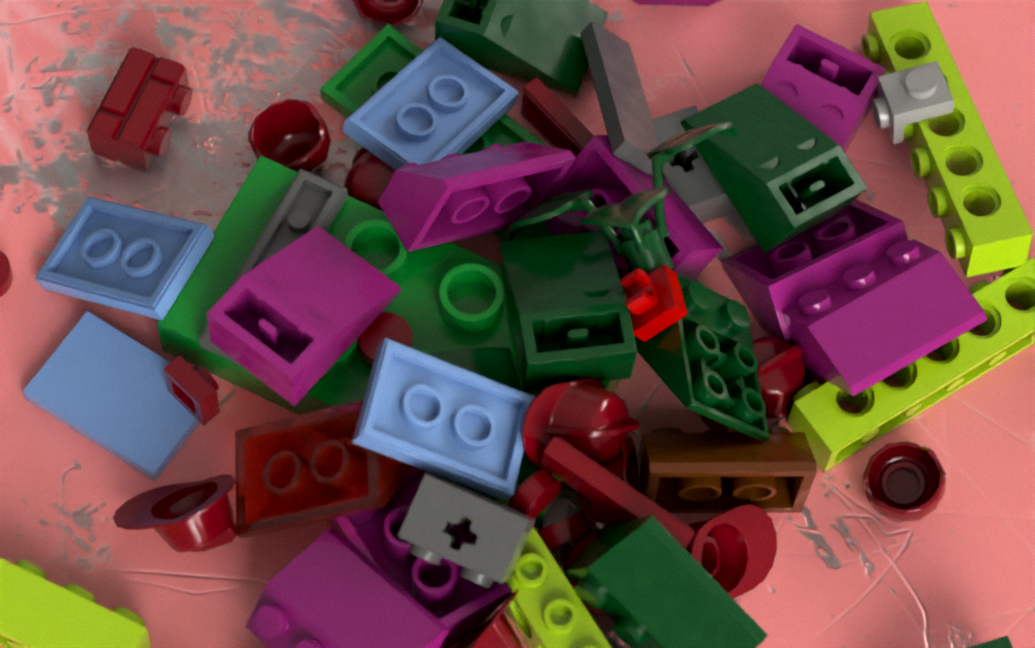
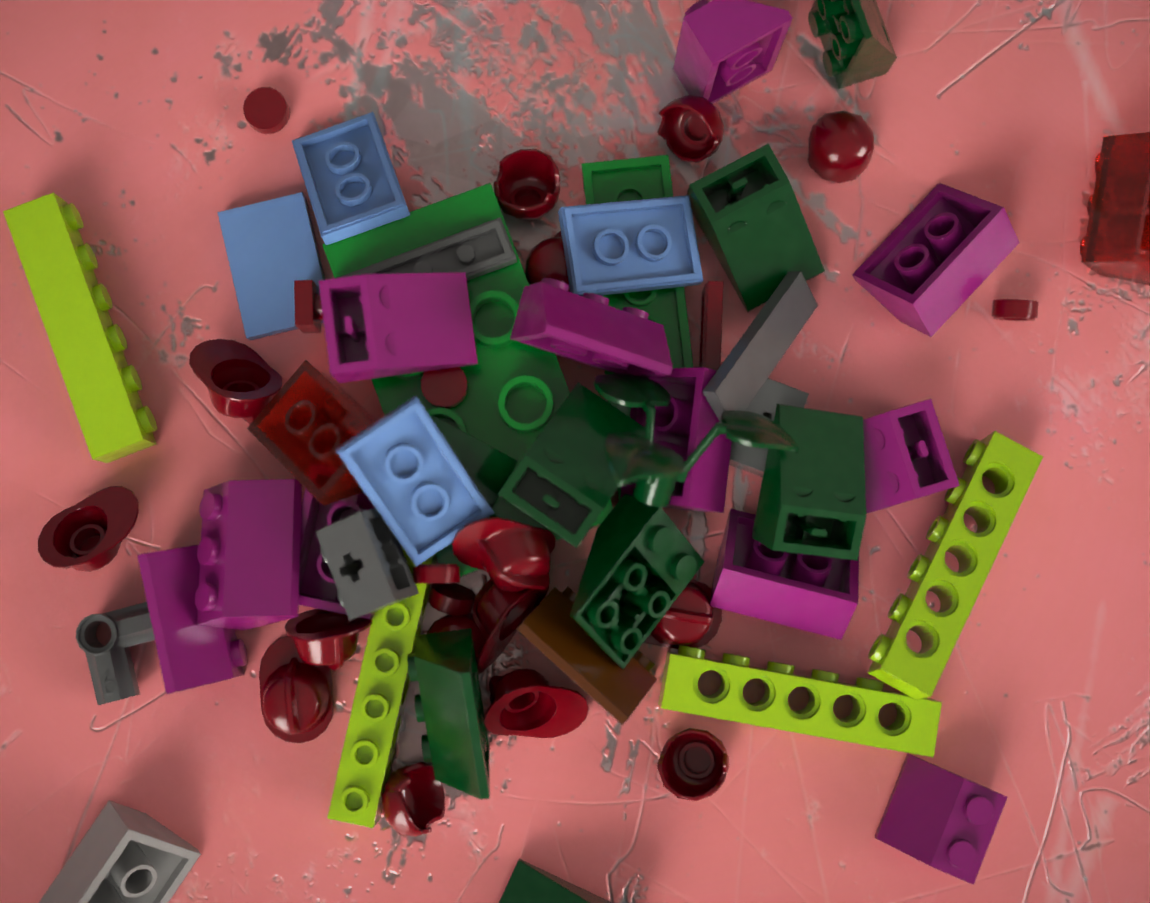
camera: 45 degrees right, 20 degrees up
dark red brick [87,47,193,172] -> none
dark red tile [540,436,695,550] -> none
red tile [620,264,688,342] -> none
magenta slope [782,239,987,396] -> none
light grey bracket [871,61,954,145] -> none

